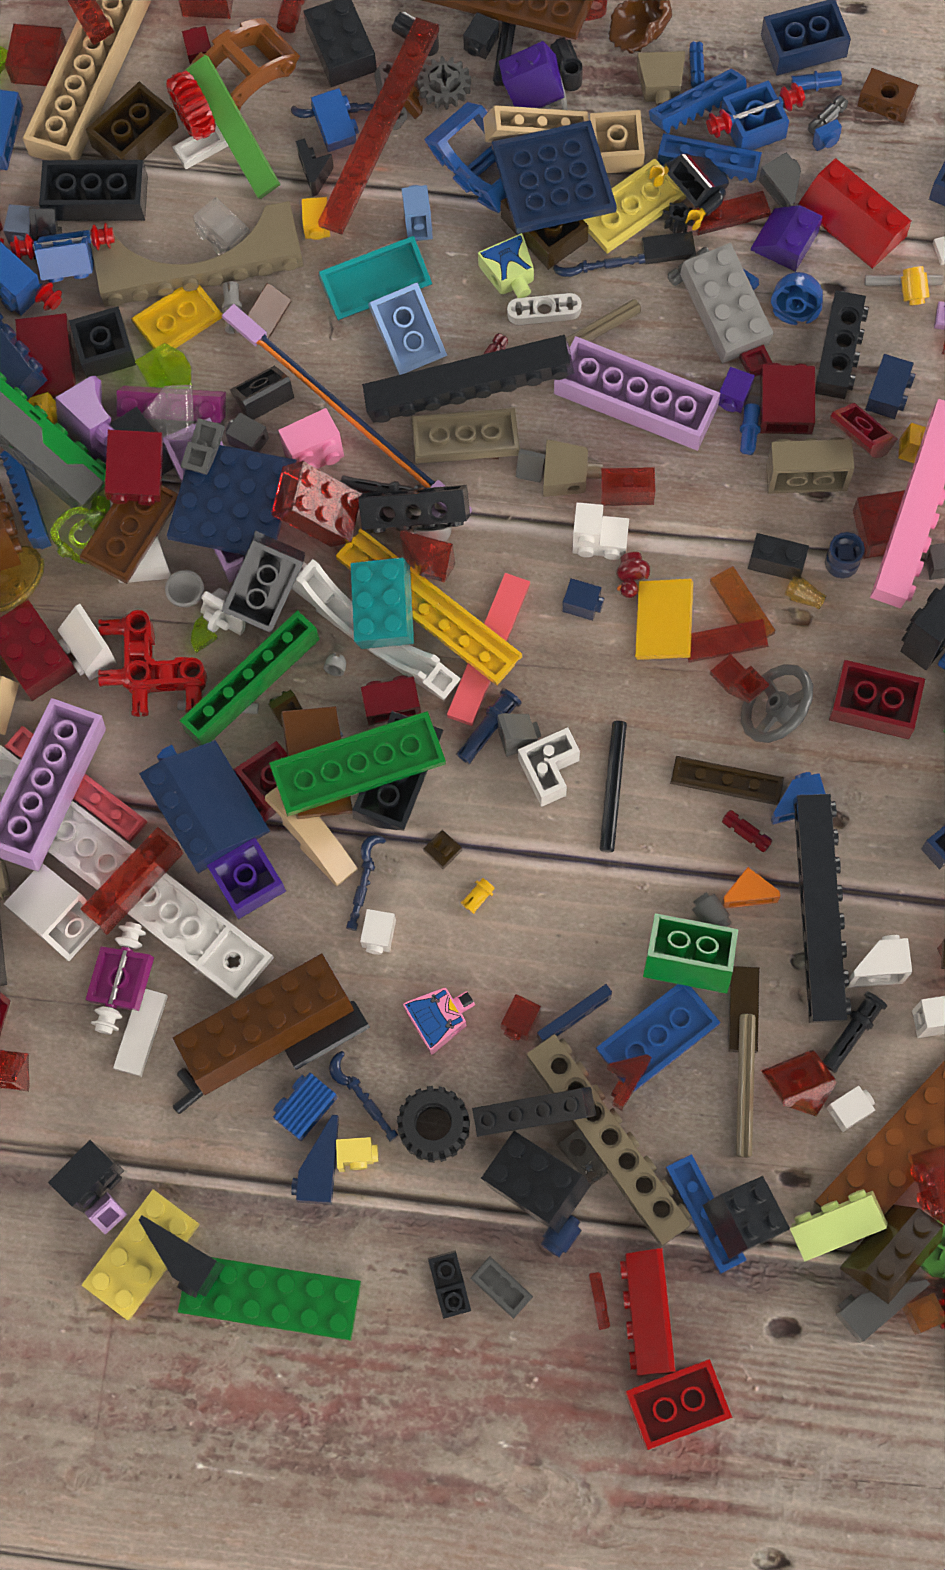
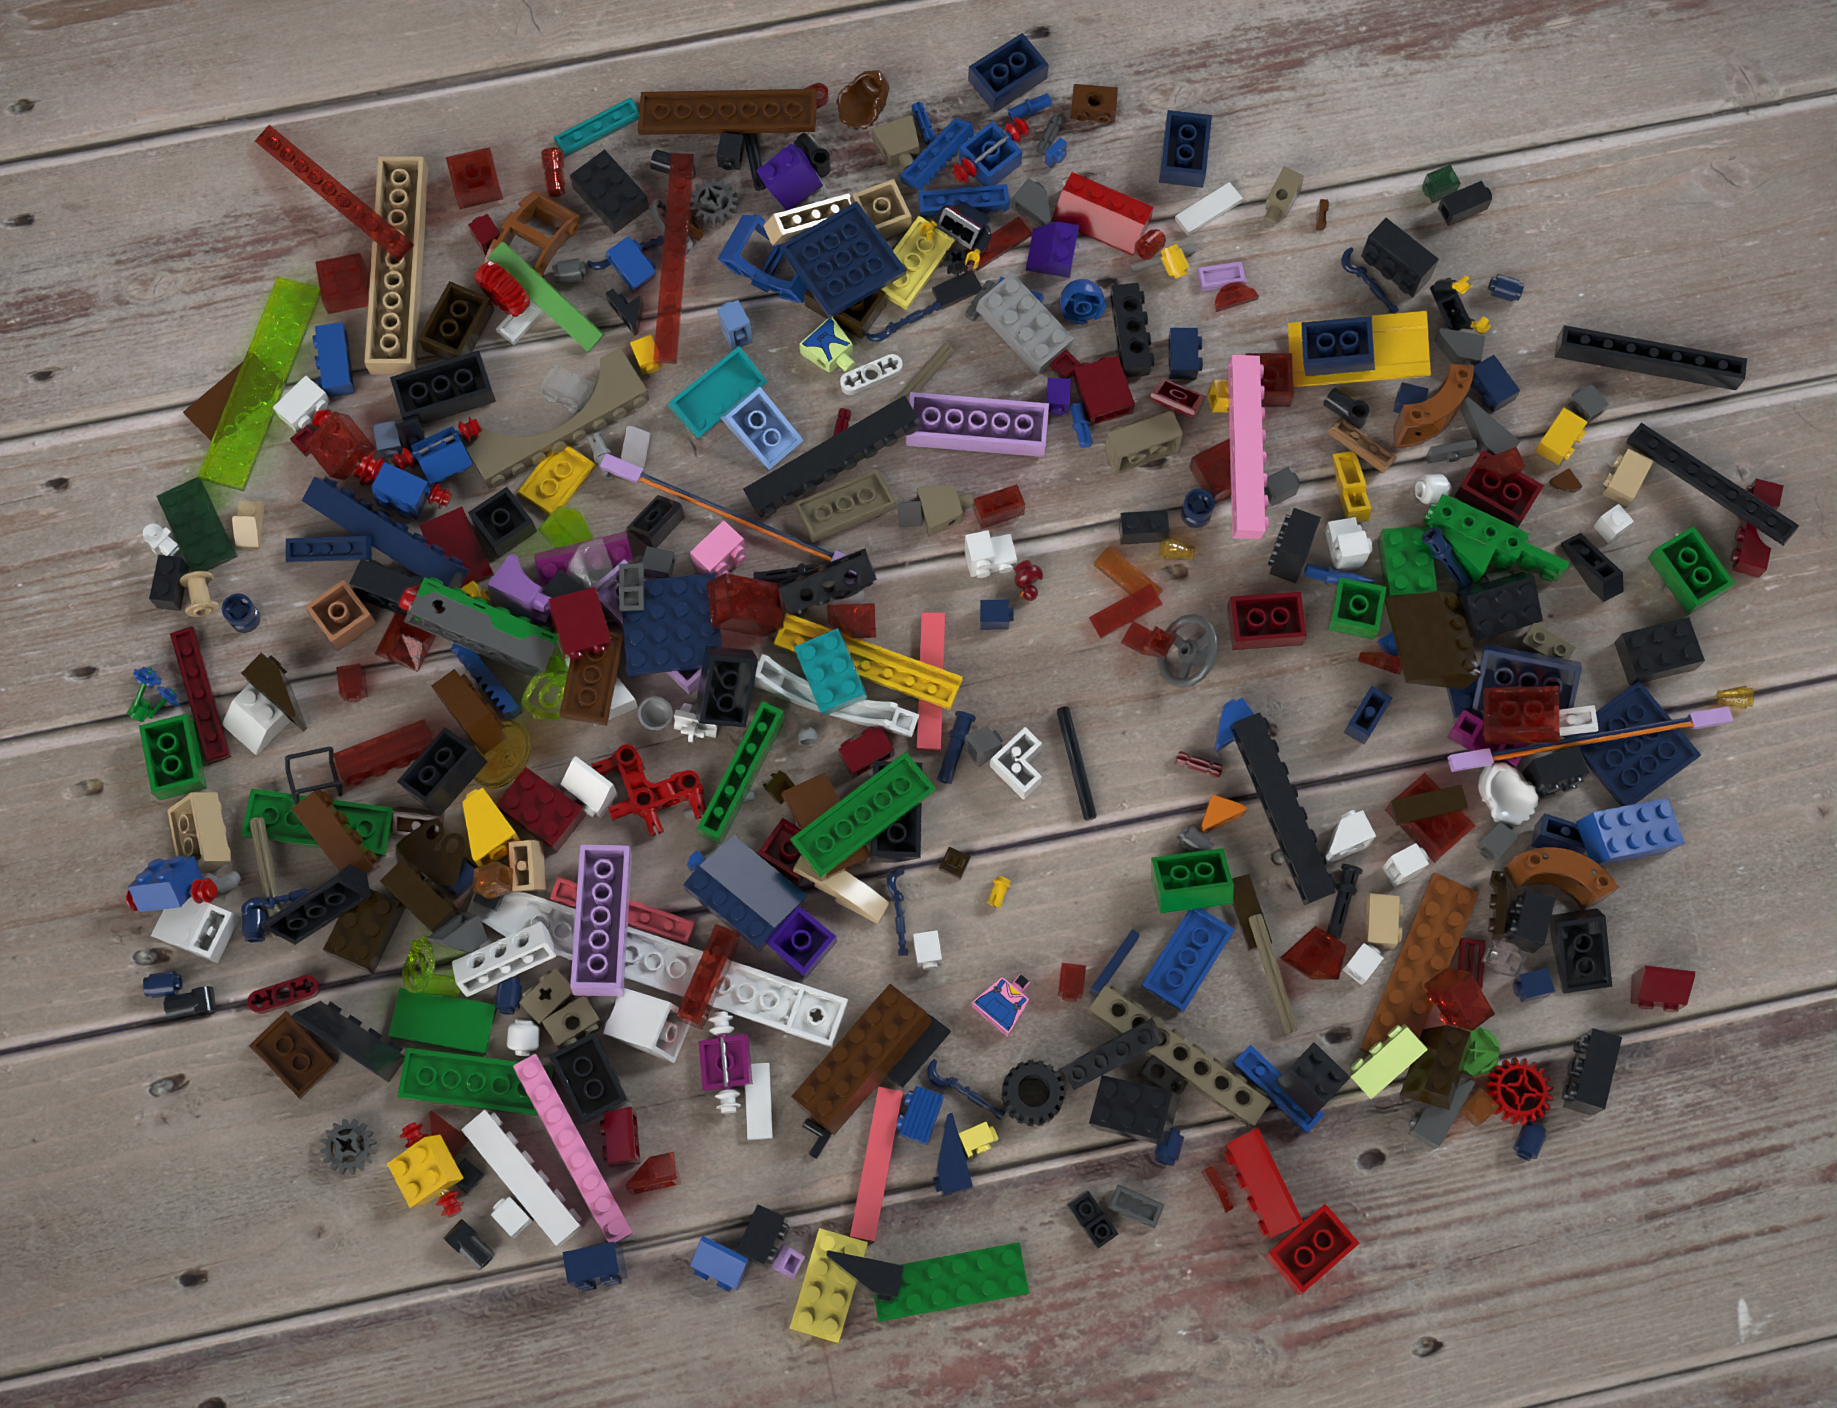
camera: 25 degrees left, 0 degrees up
clear neon green tile [191,616,218,653] -> none
clear red slope [607,1054,652,1111] -> none
yellow tile [635,578,693,660] -> none
dark brown tile [670,756,784,805] -> none
none -> dark grey brick [552,258,587,284]
none -> slope [690,1236,751,1292]
none -> coral tile [850,1087,903,1242]
none -> clear red brick [1134,229,1166,260]
none -> tan brick [1364,893,1403,949]

